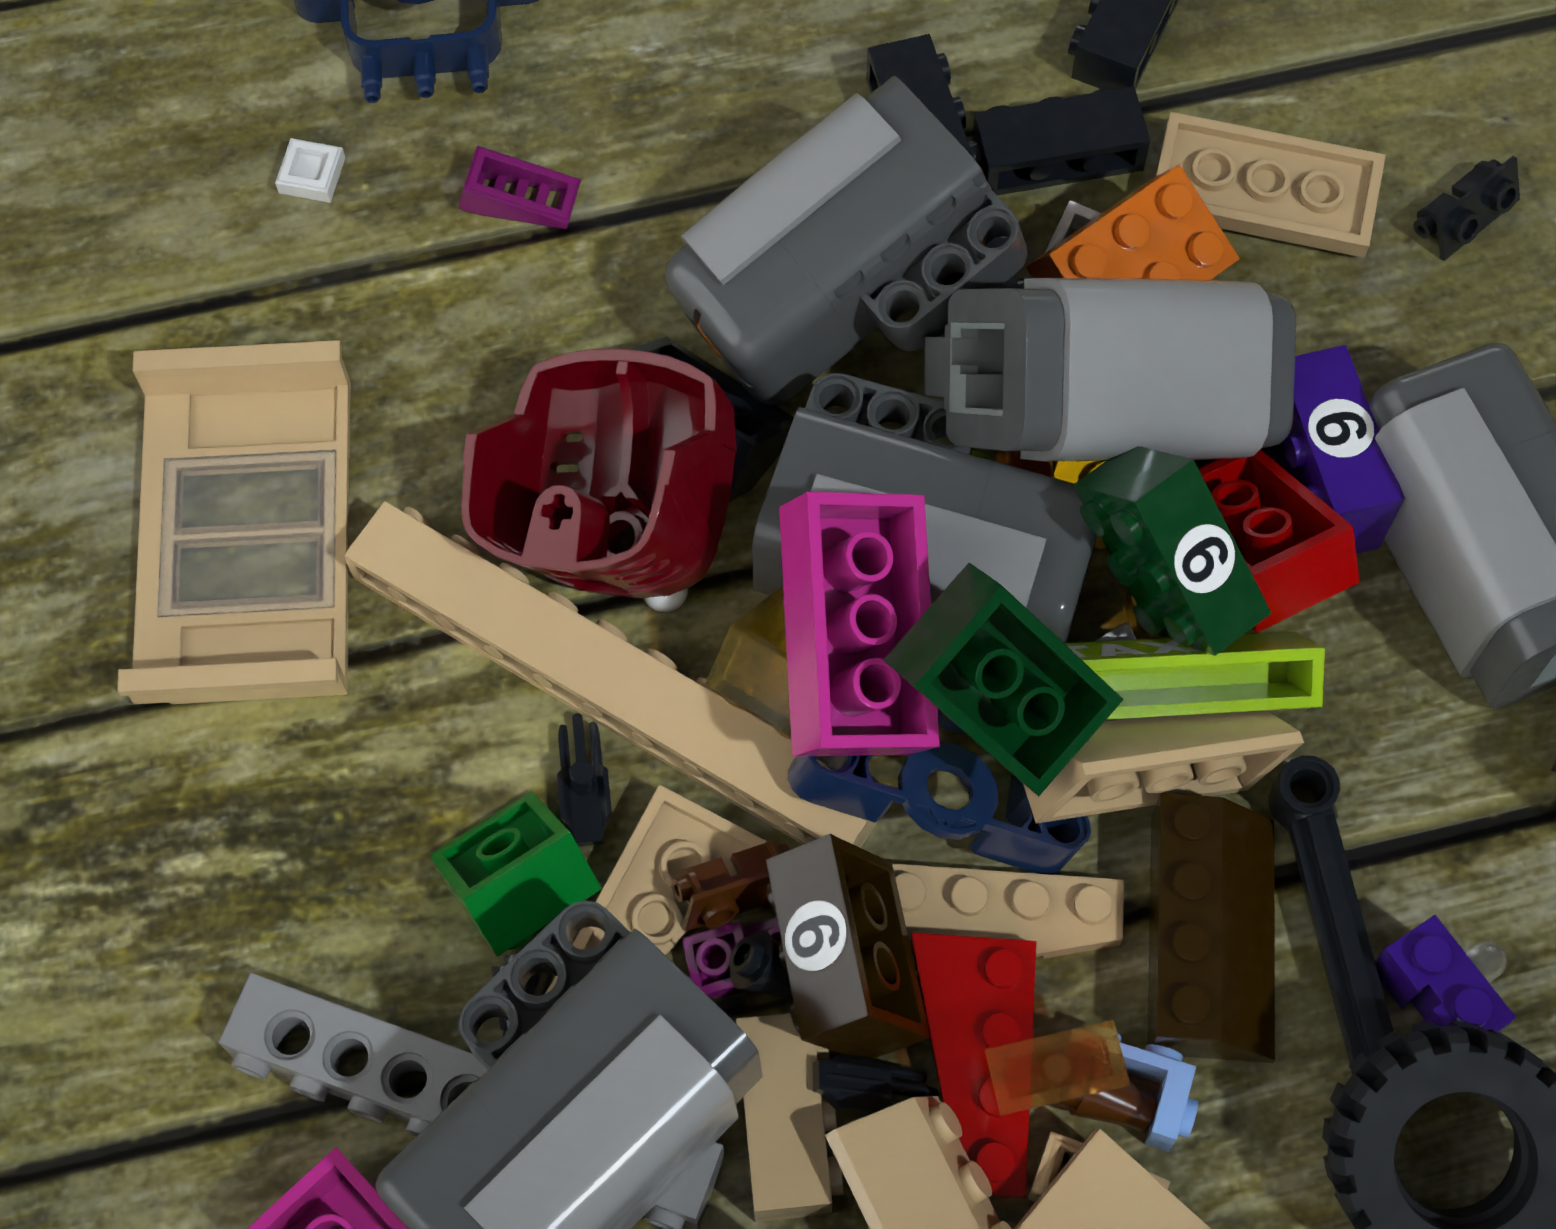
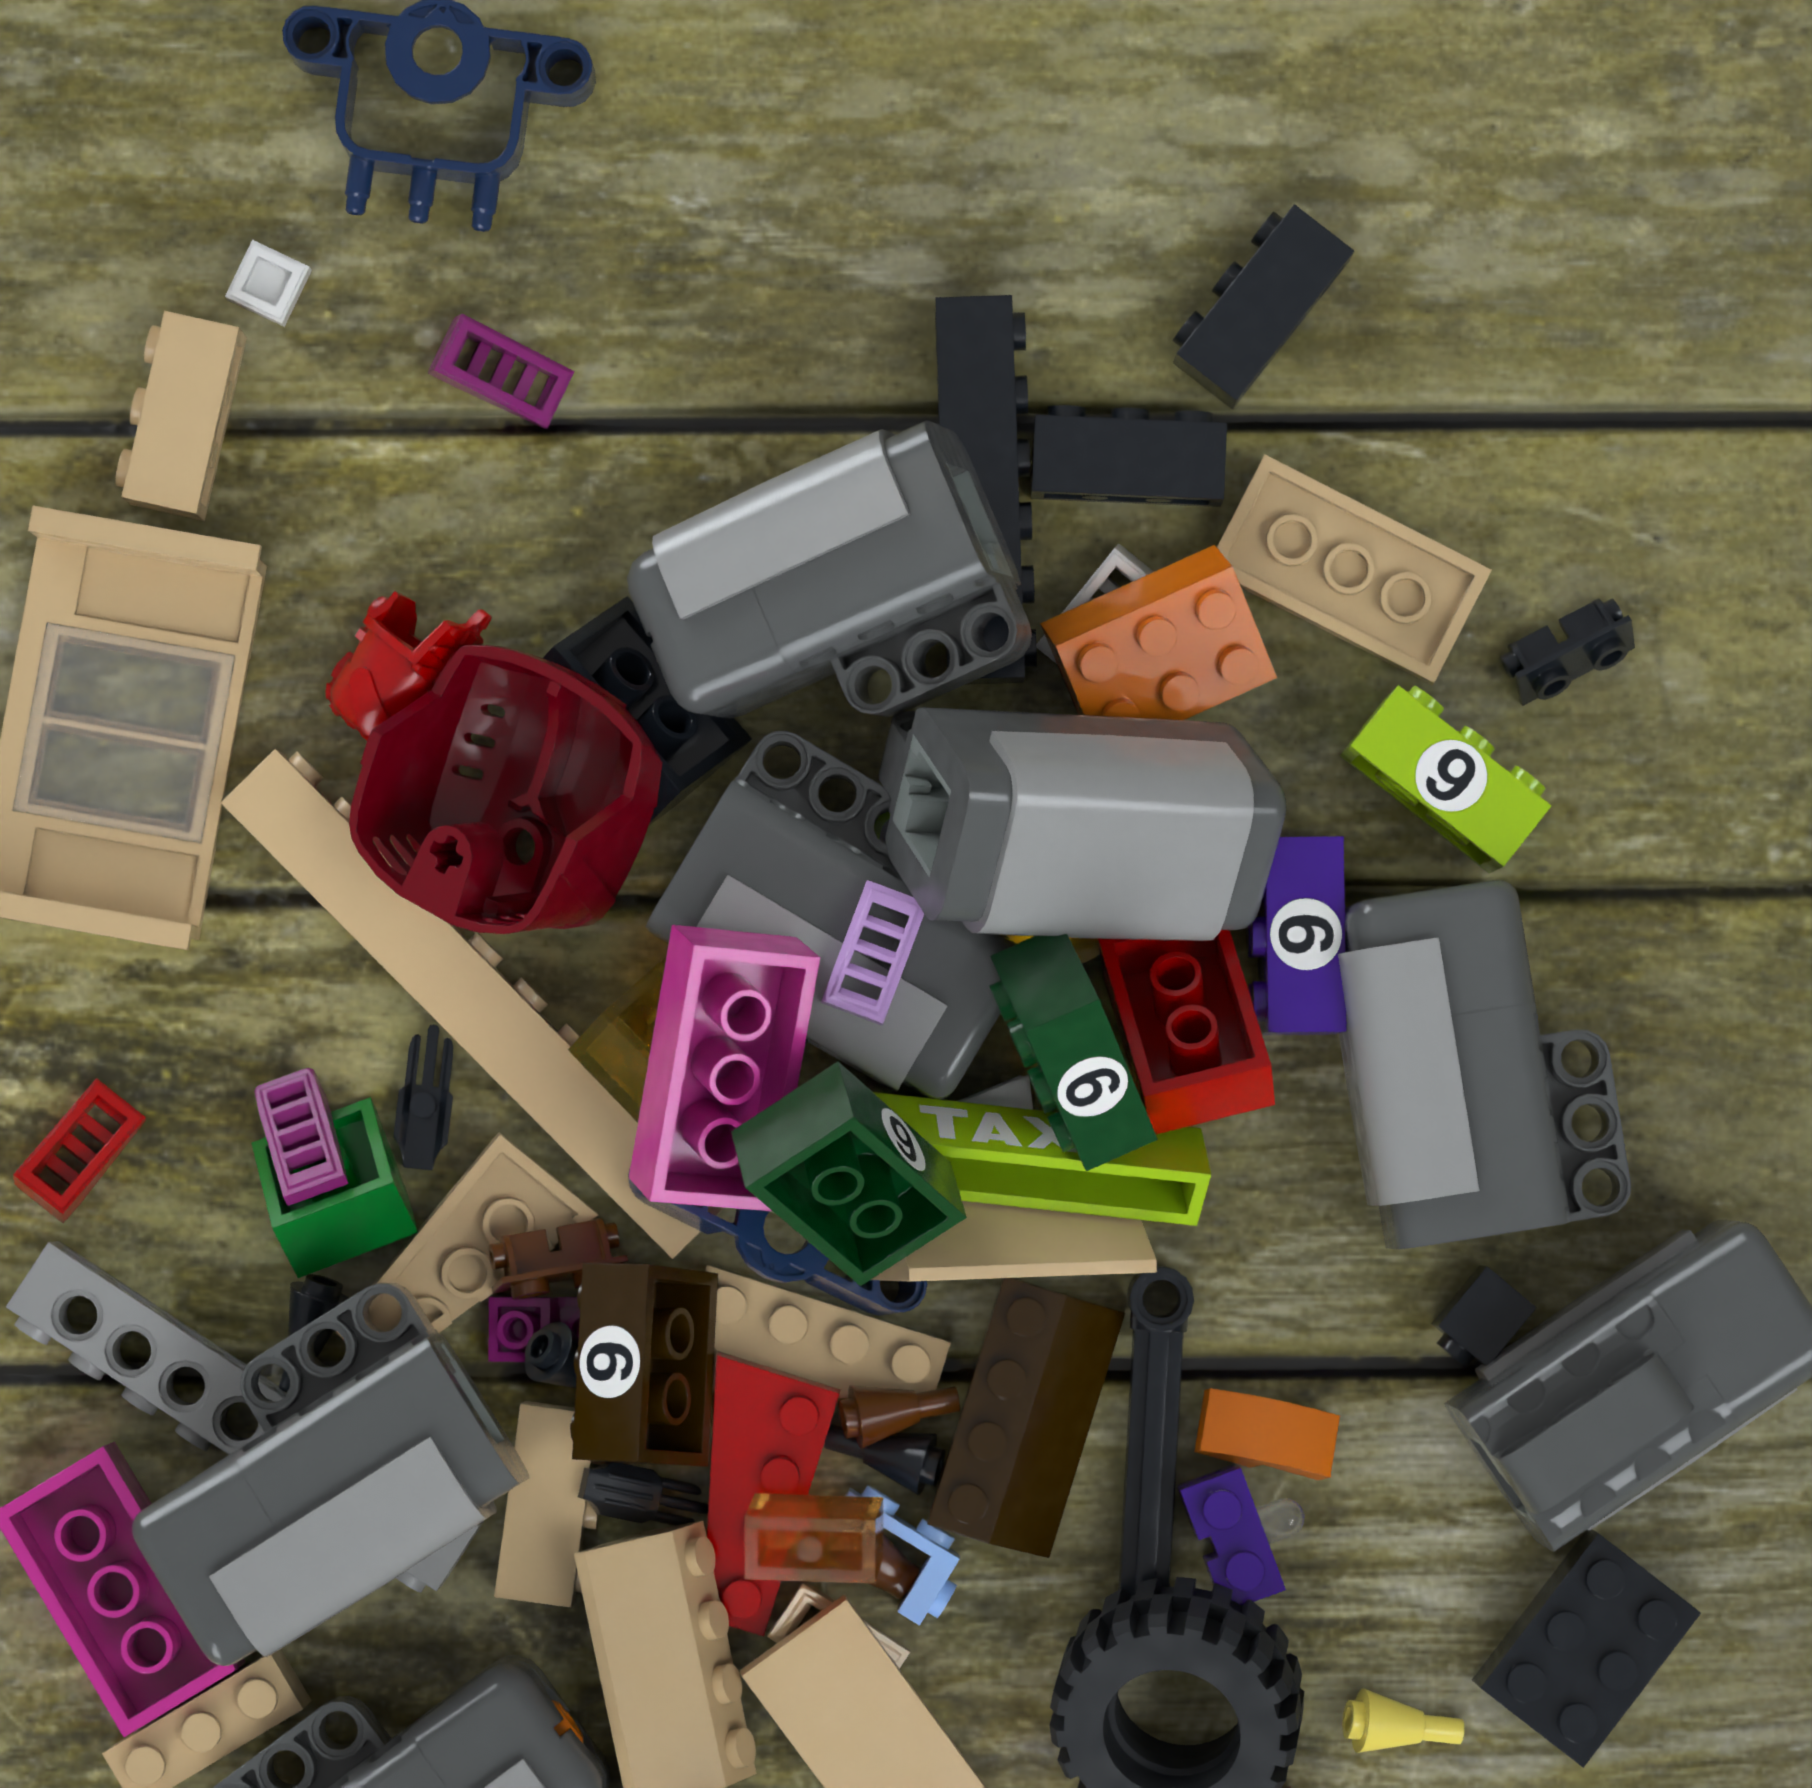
camera: 10 degrees right, 20 degrees up
none -> red slope [13,1078,146,1223]
none -> tan brick [116,311,247,521]
none -> magenta slope [254,1068,348,1206]
none -> red helmet [325,591,492,740]
none -> lavender slope [821,880,924,1026]
none -> black cone [824,1424,946,1495]
none -> reddish brown cone [839,1385,960,1449]
none -> orange slope [1194,1388,1340,1481]
none -> lime brick [1339,685,1552,874]

